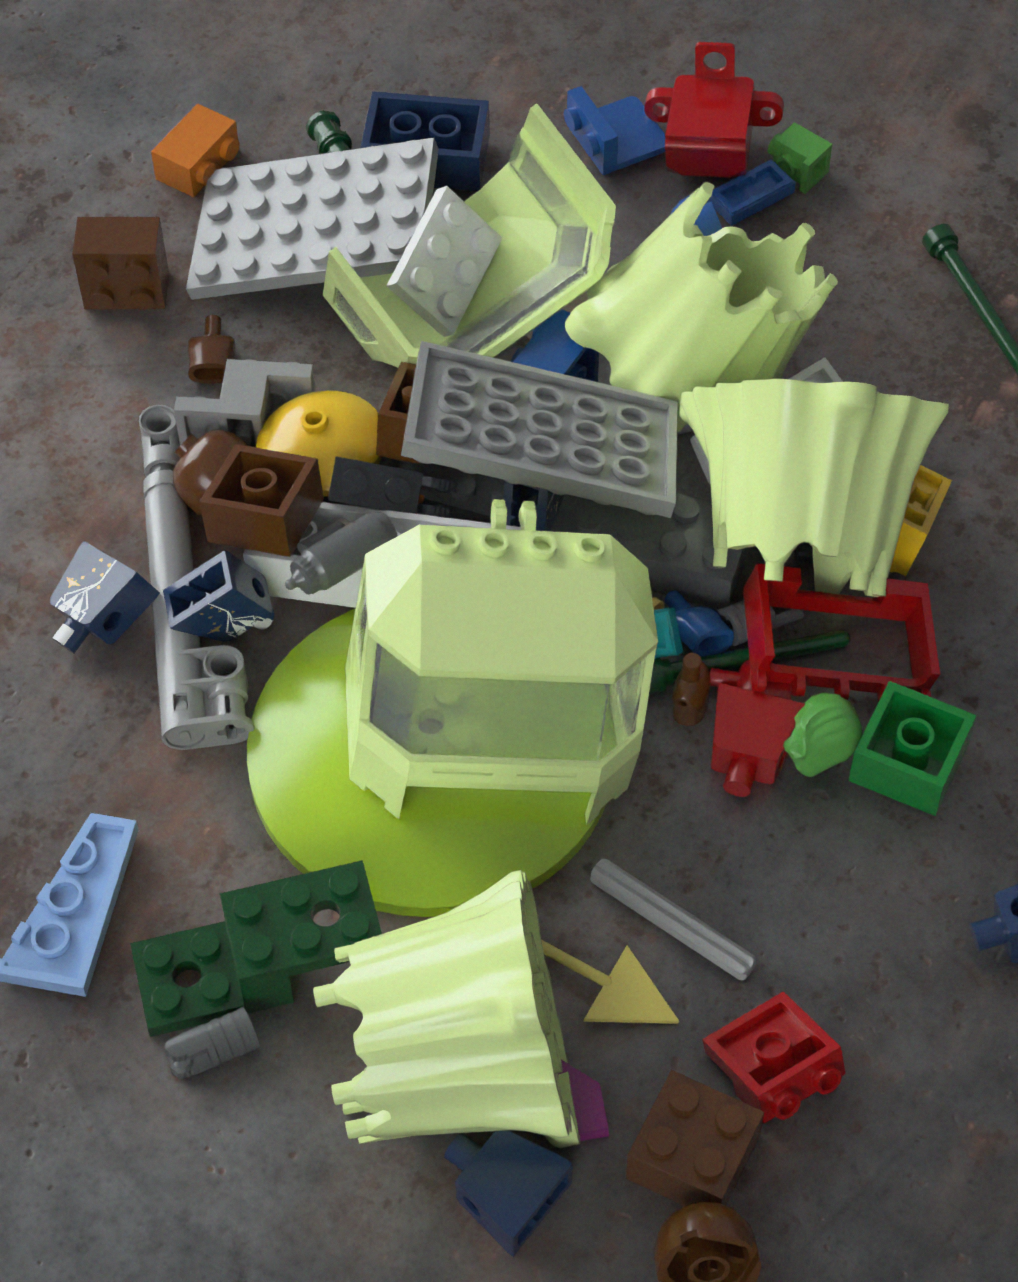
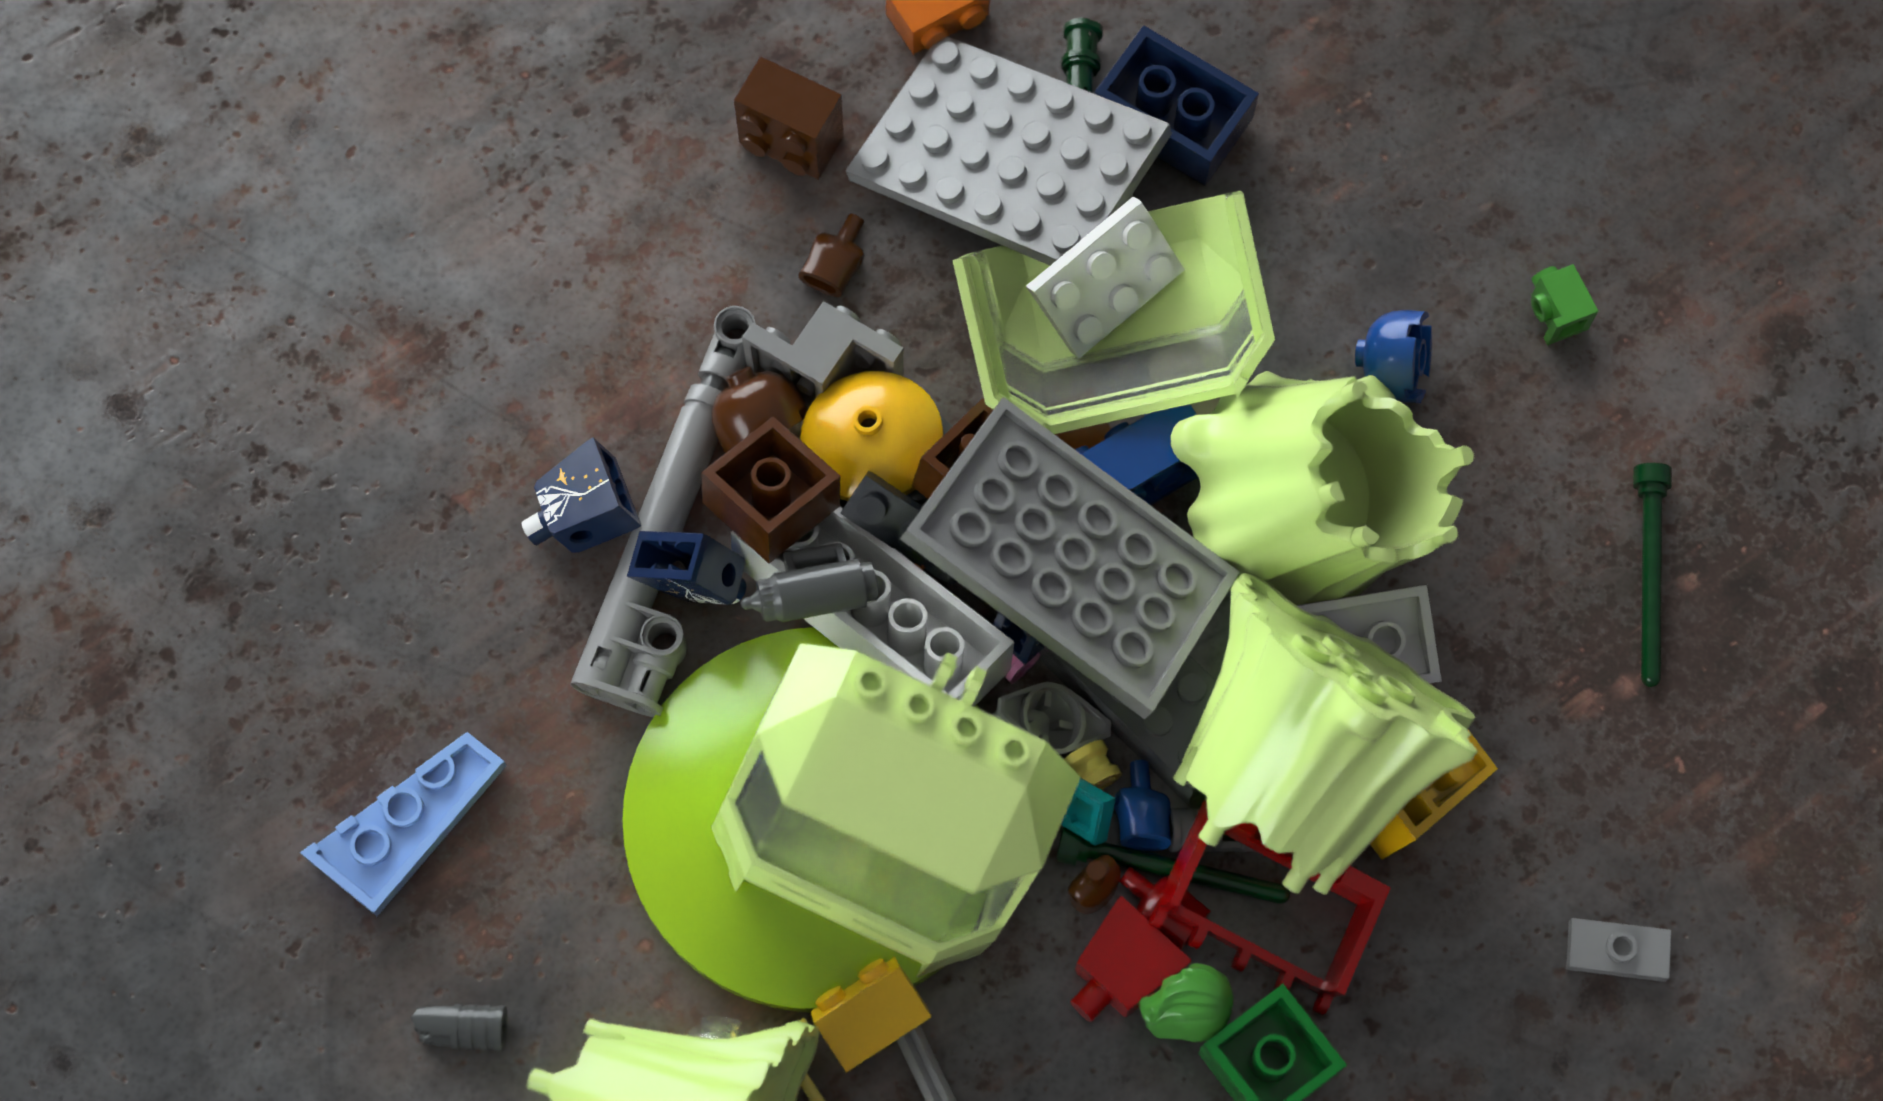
camera: 25 degrees right, 15 degrees up
dark green bracket [130,860,382,1037] -> none
blue bracket [564,86,666,175] -> none
red piece [644,42,784,178] -> none
blue plate [707,159,796,226] -> none
none -> yellow brick [811,957,932,1073]

